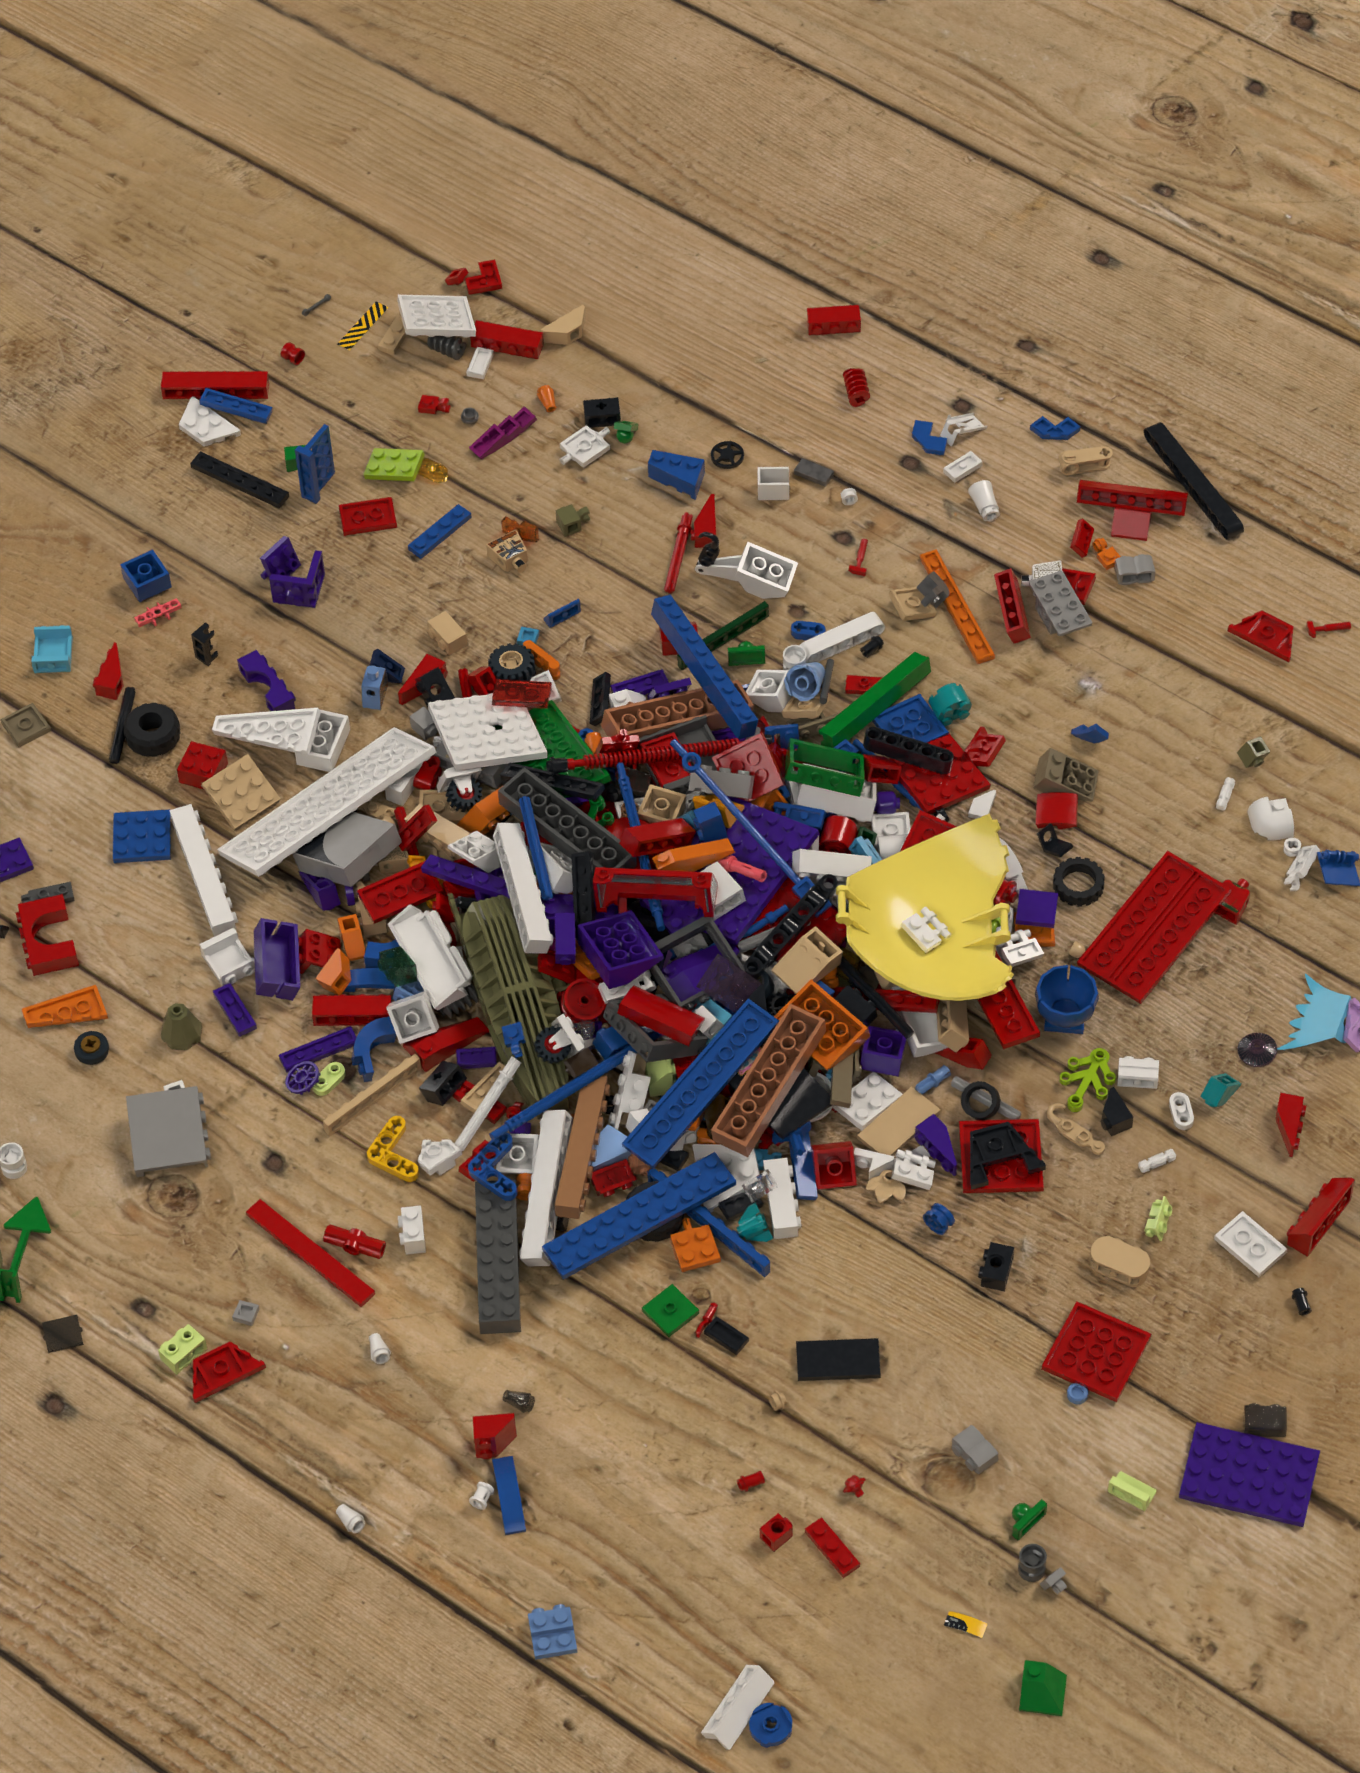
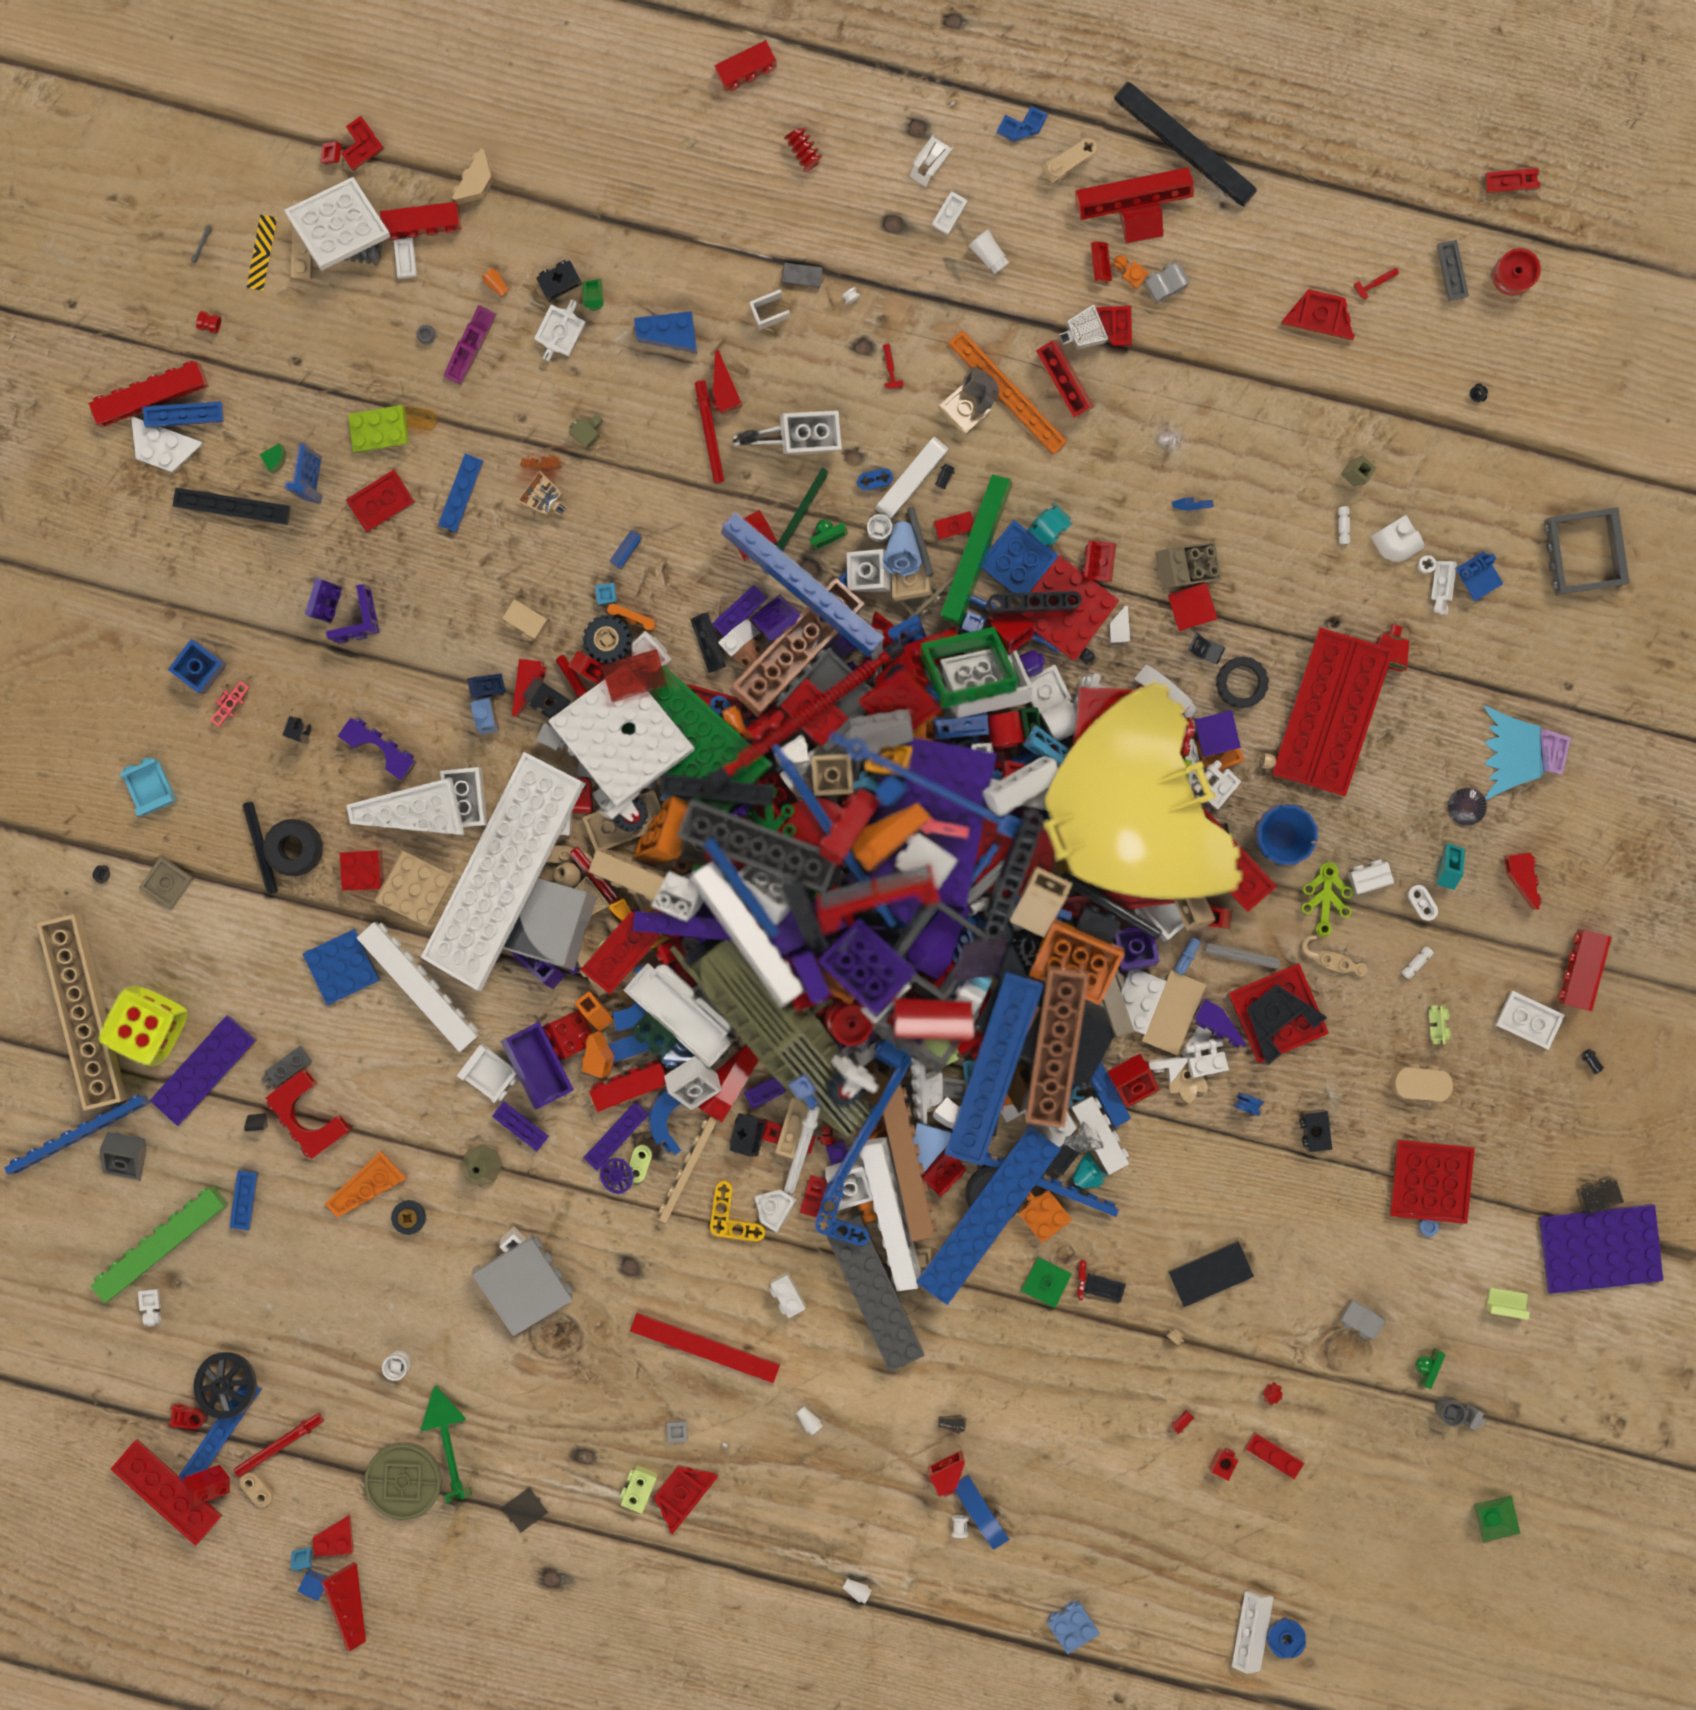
camera: 25 degrees left, 35 degrees up
red slope [93,642,124,700] -> none
red piece [323,1224,386,1259] -> none
red plate [398,805,438,852] -> none
red plate [418,395,451,414] -> none
black wheel [711,441,744,469] -> none
white plate [901,907,951,953] -> none
blue tile [912,420,947,456] -> none
yellow sticker [944,1611,987,1638] -> none
black tyre [961,1081,1001,1120] -> none
light grey bracket [1029,571,1092,636] -> none
black slope [1101,1087,1133,1136] -> none

